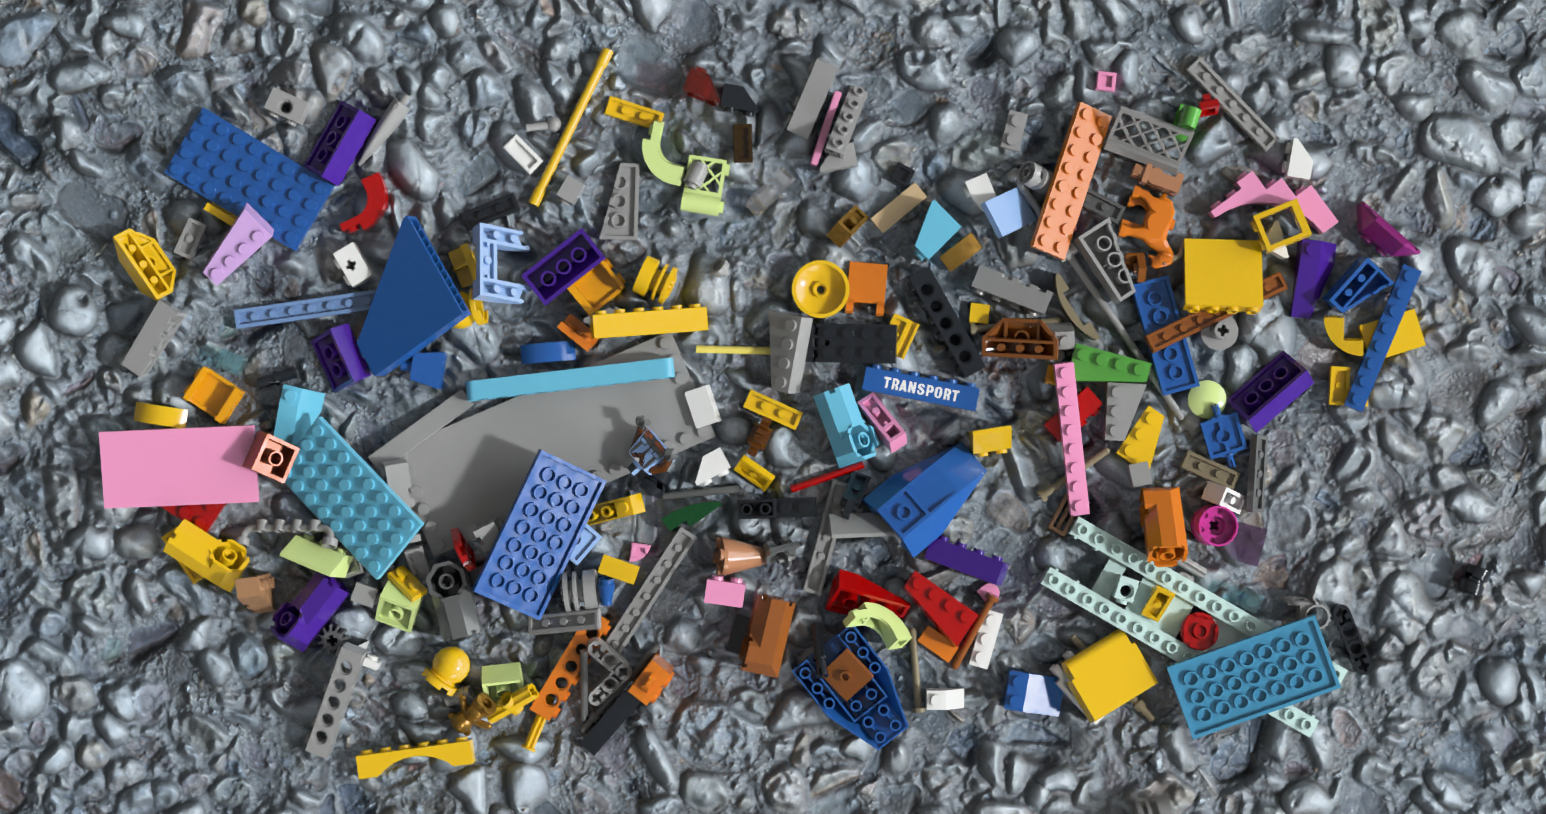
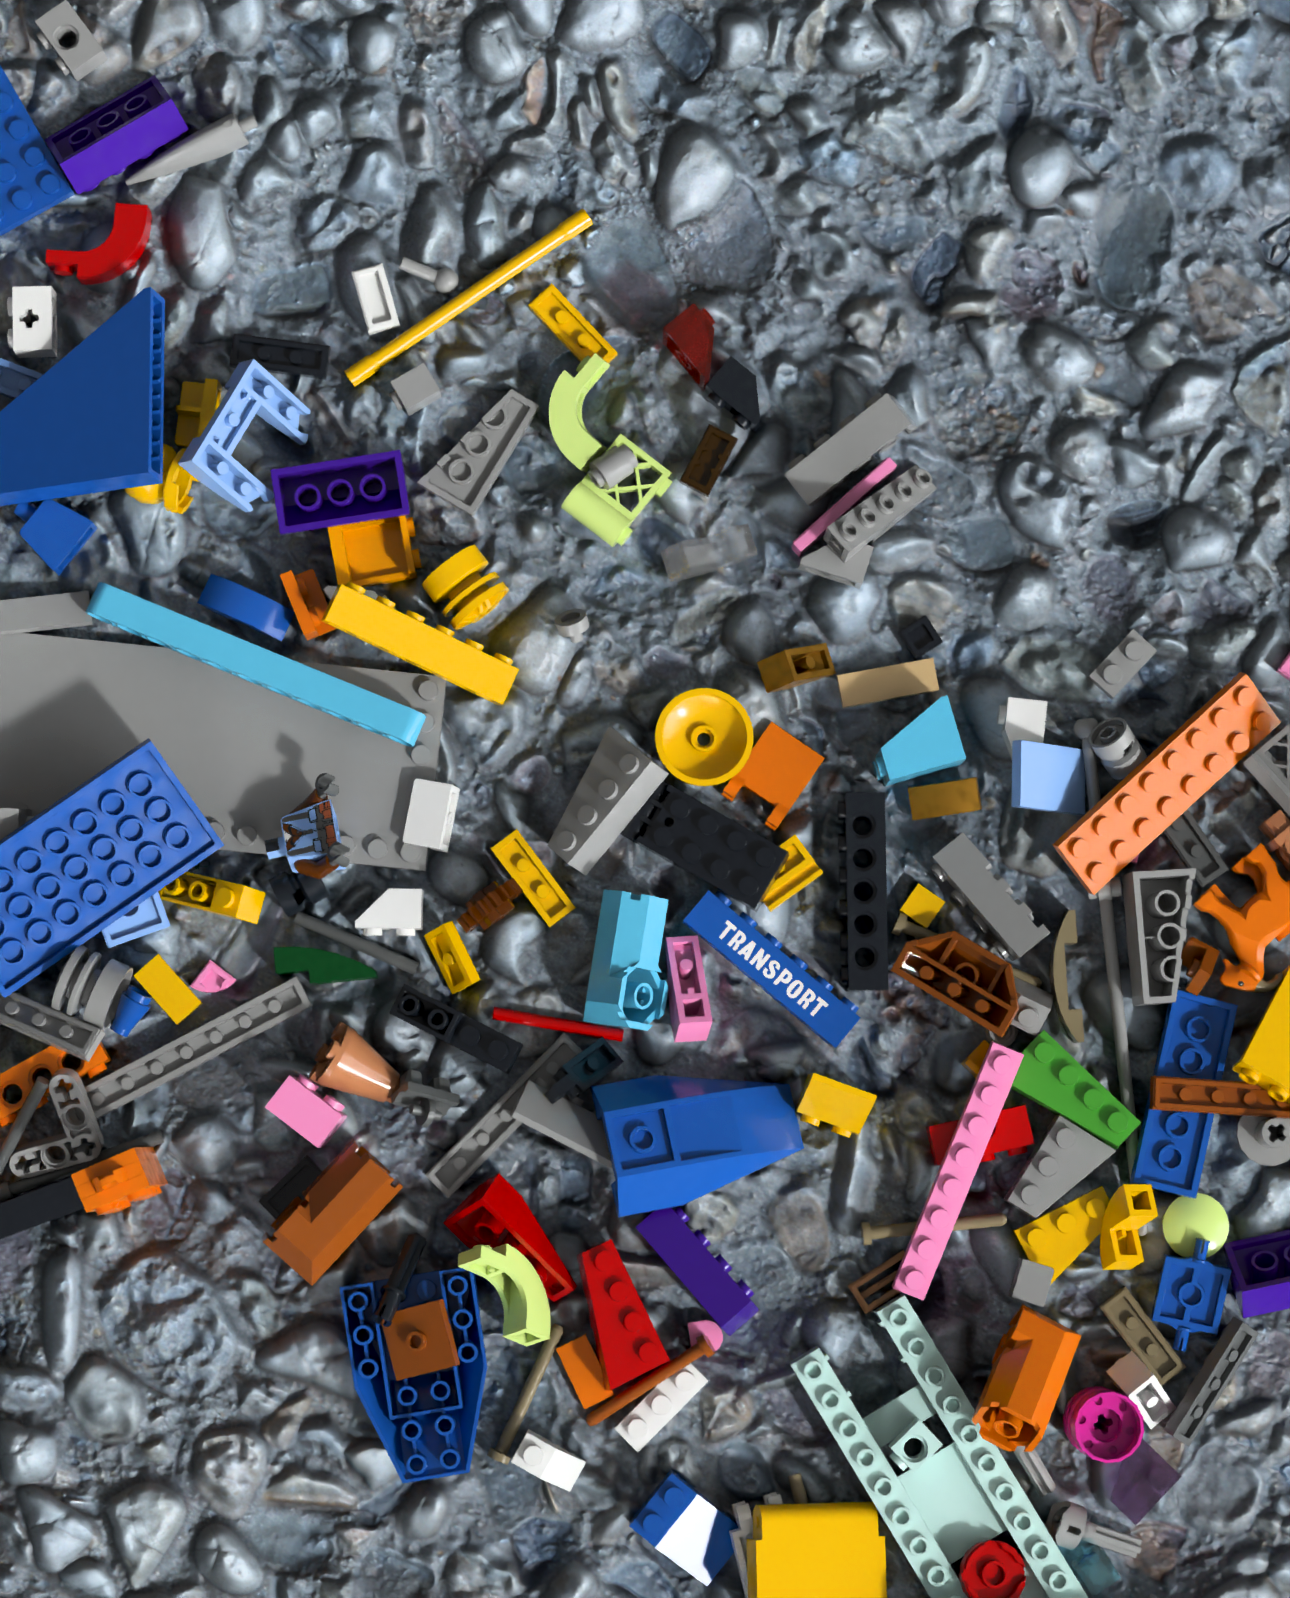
camera: 25 degrees right, 5 degrees down
light yellow bar [696,345,770,355] -> none
yellow slope [1141,585,1175,622] -> none
none -> light grey piece [1045,1501,1142,1558]
none -> yellow brick [1100,1184,1158,1270]

